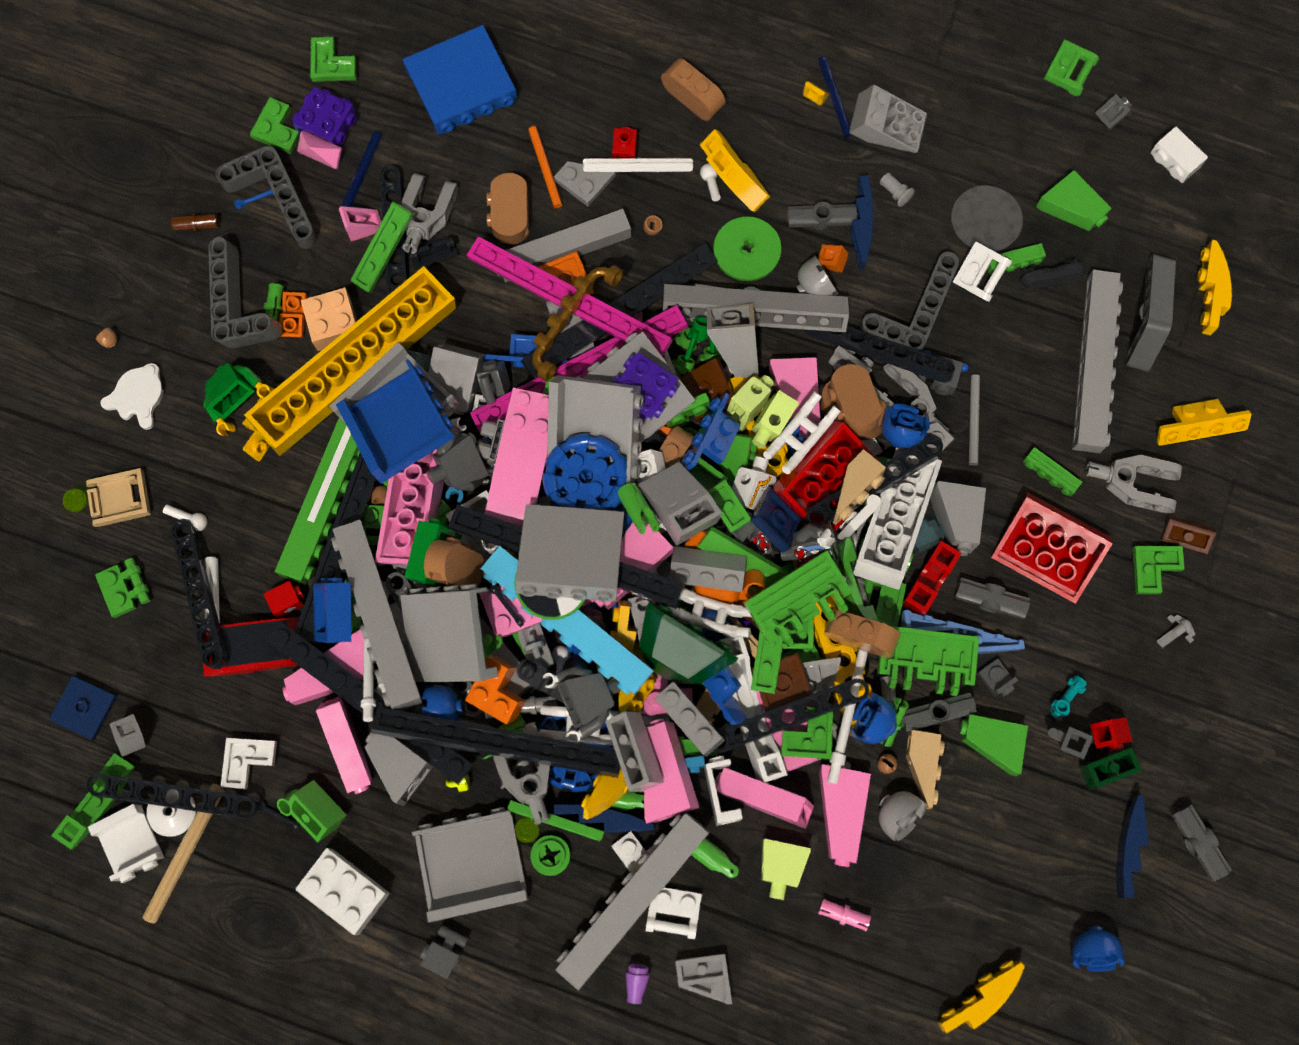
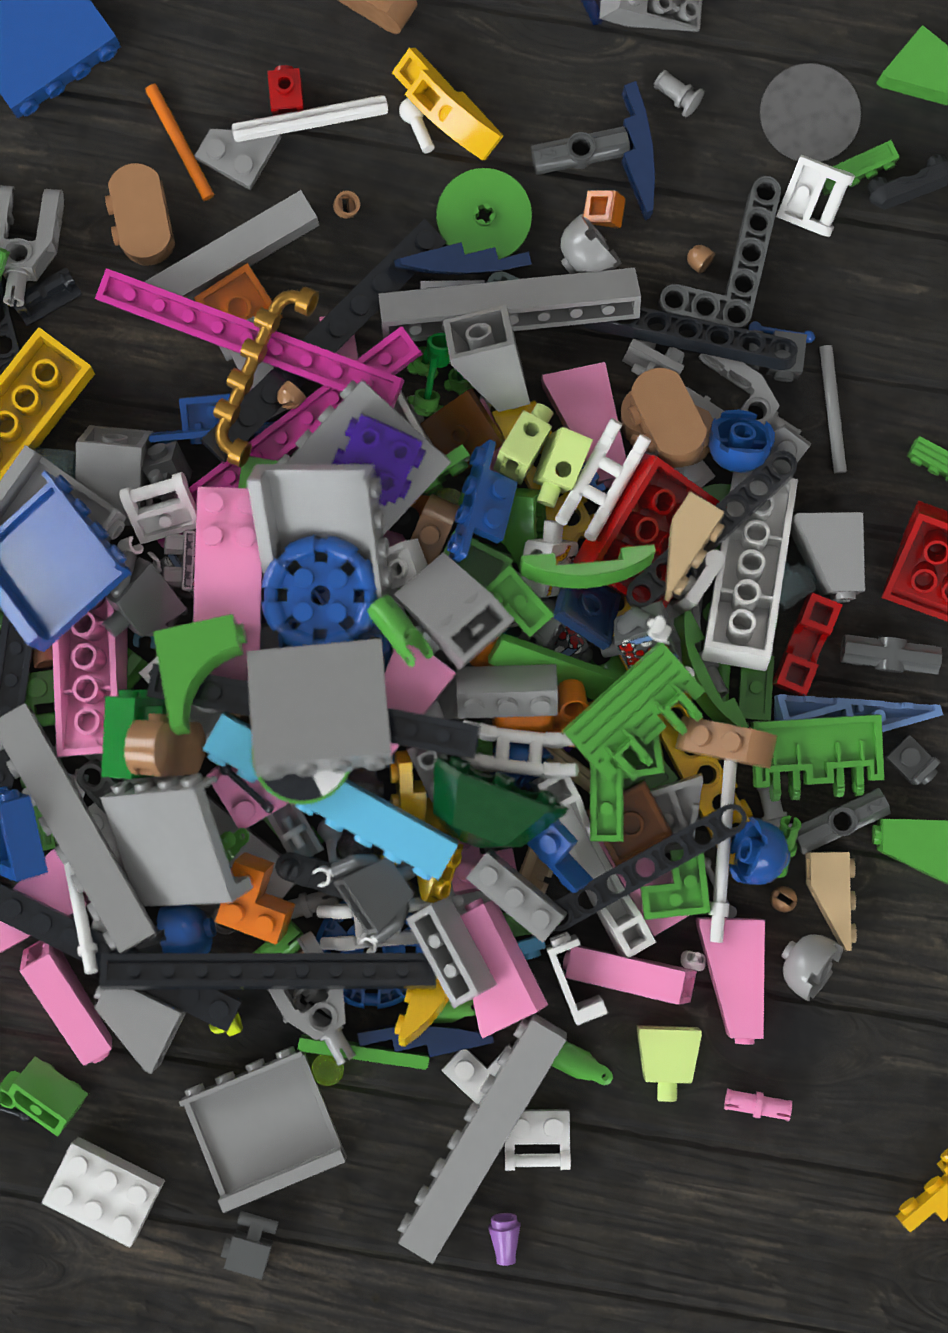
camera: 15 degrees left, 10 degrees up
bright green gear [531,836,570,876] -> none
light grey wing [675,954,732,1004] -> none
none -> white plate [119,472,197,544]
none -> bright green arch [153,614,247,736]
none -> medium nougat hinge [277,380,306,409]
none -> dark blue slope [394,242,532,275]
none -> bright green slope [519,545,655,589]
none -> white rock [681,950,706,971]
none -> medium nougat hinge [687,245,715,274]

